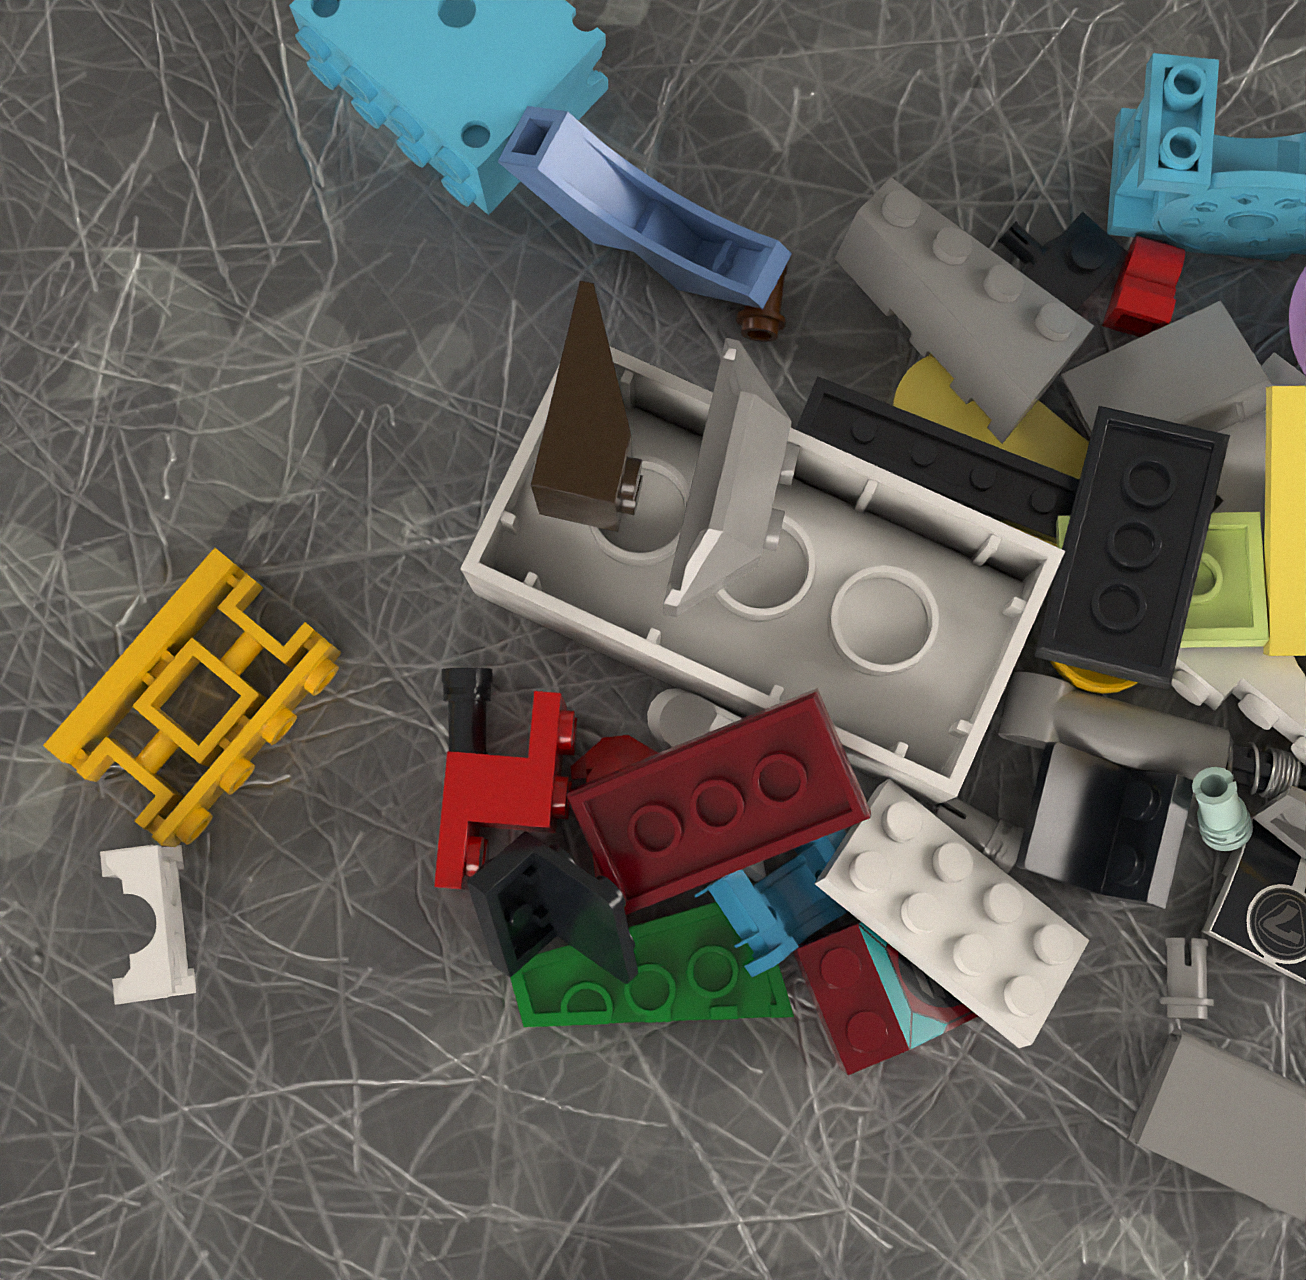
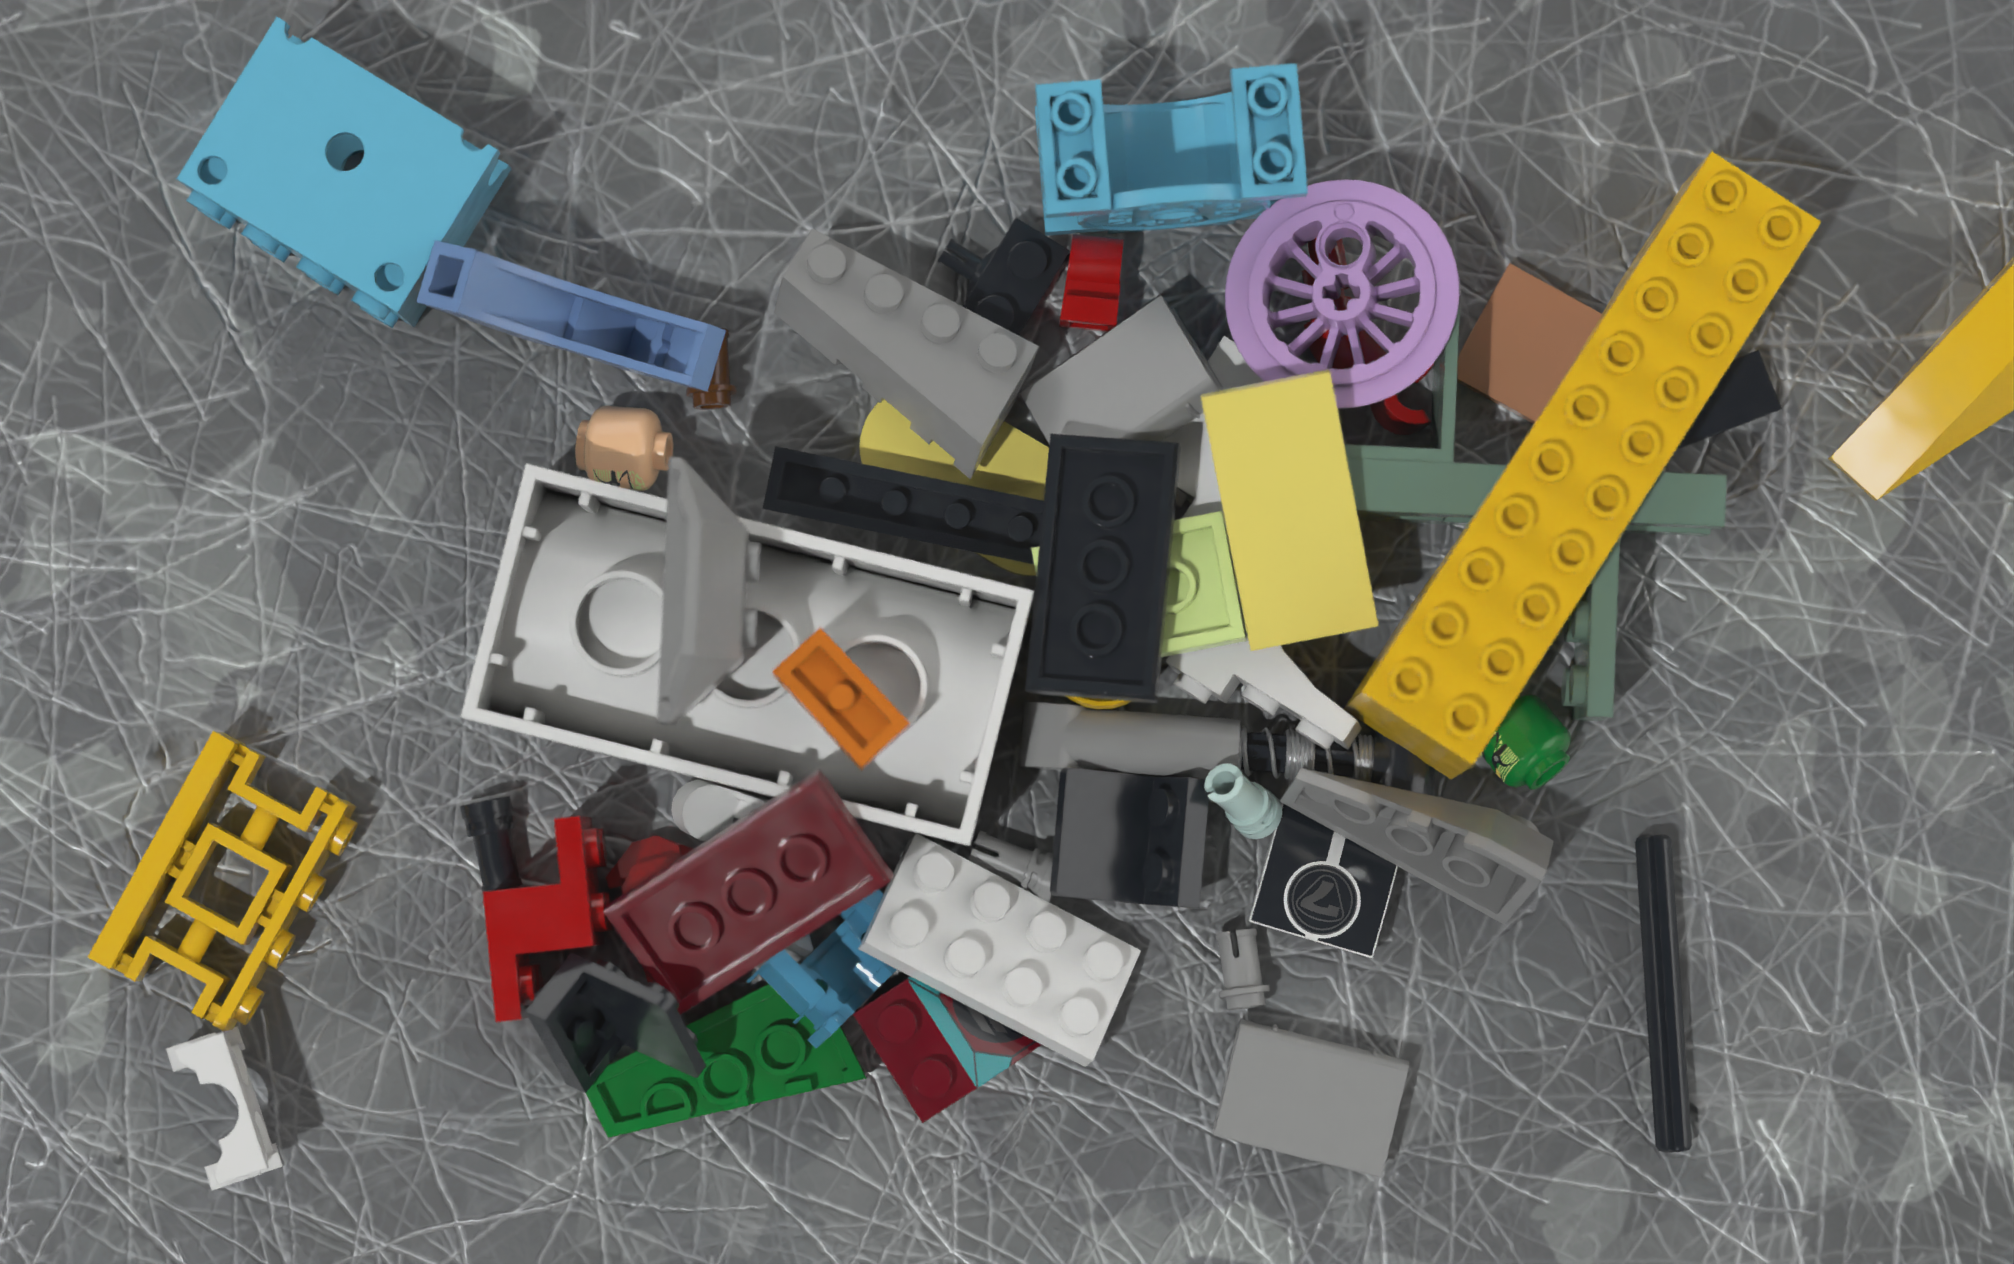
camera: 10 degrees left, 5 degrees up
dark brown slope [531,281,643,532] -> none
none -> light nougat head [575,406,673,491]
none -> orange plate [772,627,910,771]

